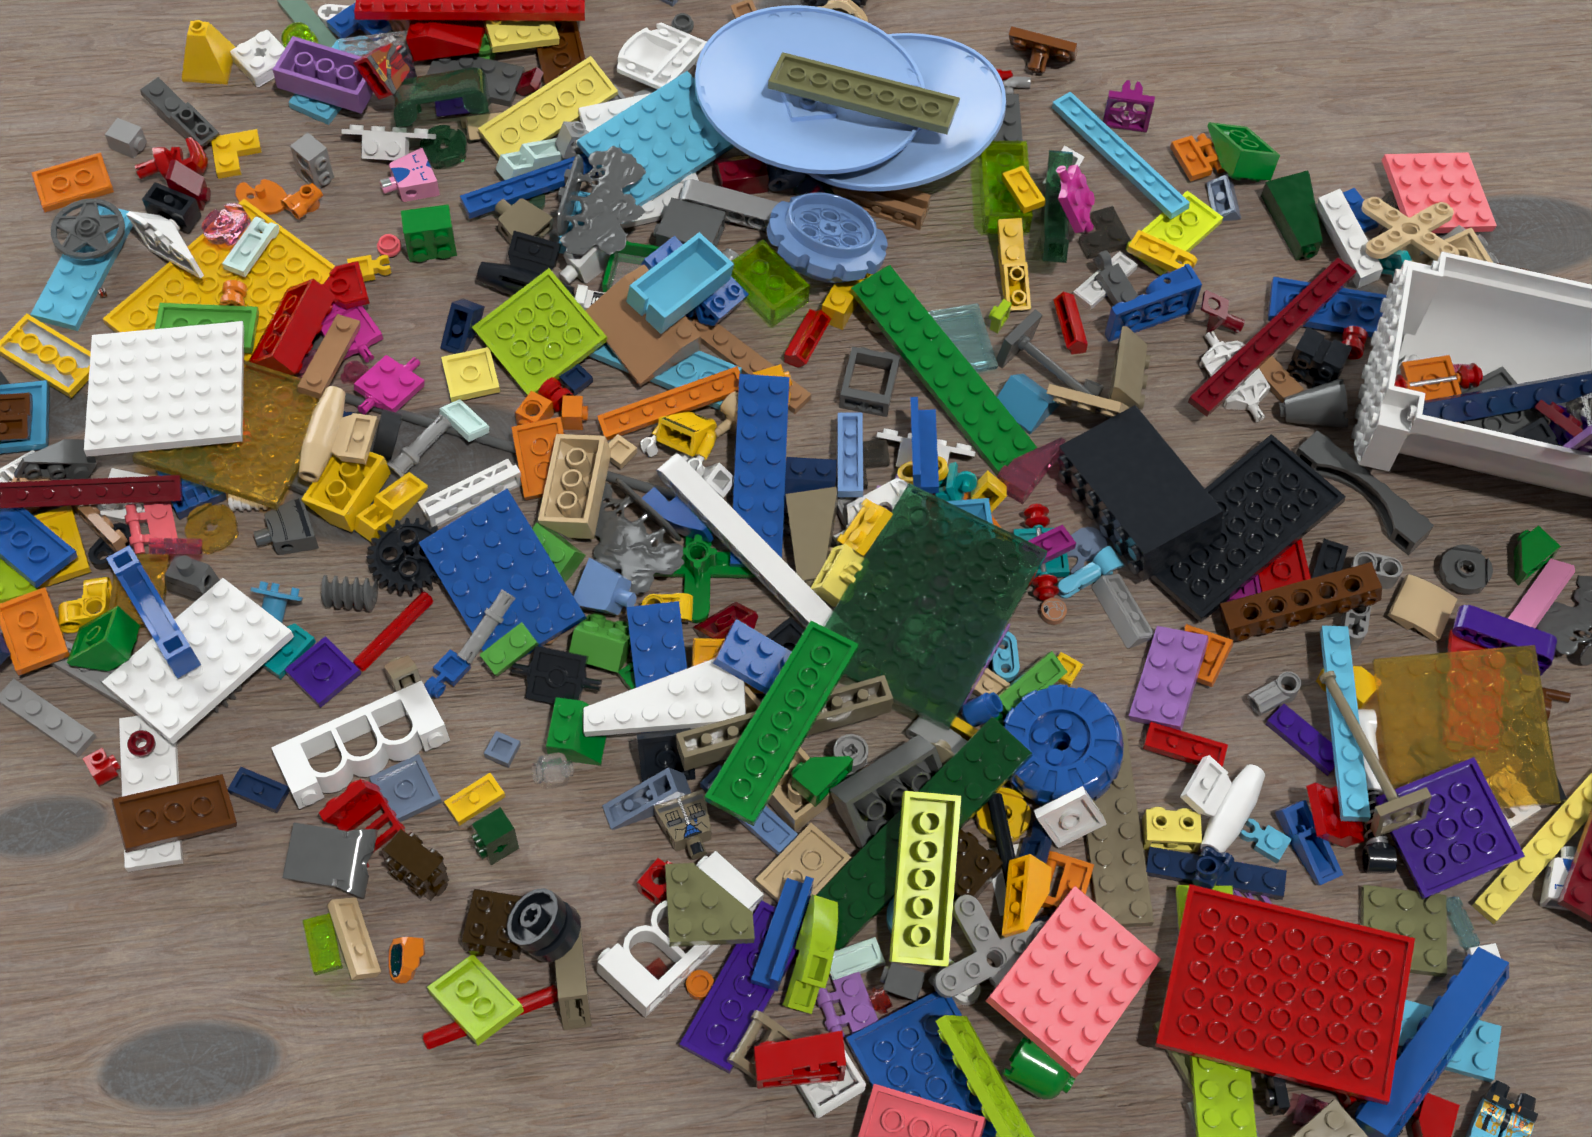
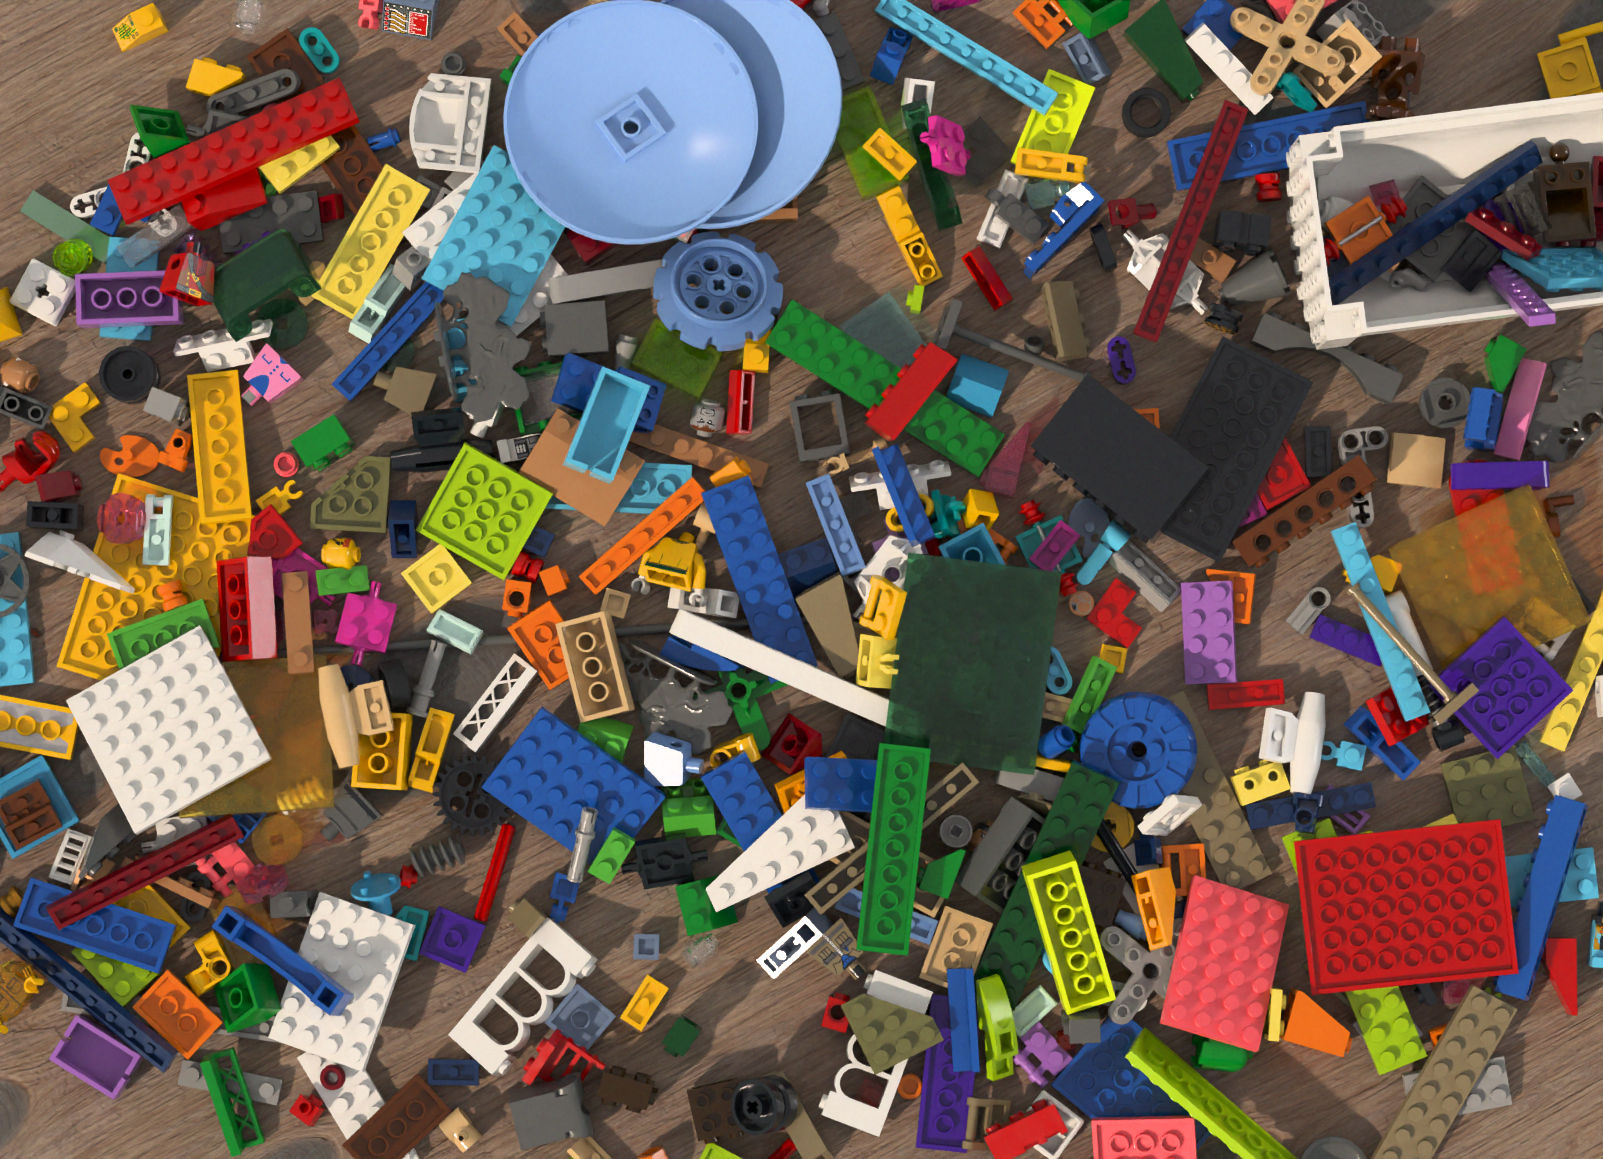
camera: 15 degrees left, 25 degrees up
olive plate [768,52,960,135] -> none
tan plate [1047,384,1129,418] -> none
none -> medium nougat head [0,357,40,394]
none -> black wheel [99,346,161,405]
none -> yellow plate [187,370,253,525]
none -> green fence [200,1047,265,1157]
none -> olive plate [310,456,391,534]
none -> bright green plate [316,565,370,596]
none -> yellow head [321,538,361,570]
none -> blue pin [367,127,401,153]
none -> red plate [399,864,418,889]
none -> tan piece [438,1107,482,1153]
none -> light grey head [690,398,725,437]
none -> tan bar [821,437,888,477]
none -> red slope [864,342,957,442]
none -> blue slope [870,27,913,85]
none -> clear light blue plate [1024,179,1070,210]
none -> red plate [1086,578,1142,648]
none -> black beam [1089,224,1117,273]
none -> dark purple beam [1107,336,1136,385]
none -> light blue cone [1114,909,1147,941]
none -> black tyre [1122,88,1171,138]
none -> black wheel [1204,303,1244,335]
none -> light yellow plate [1262,987,1286,1041]
none -> orange slope [1279,987,1352,1057]
none -> blue plate [1463,387,1503,452]

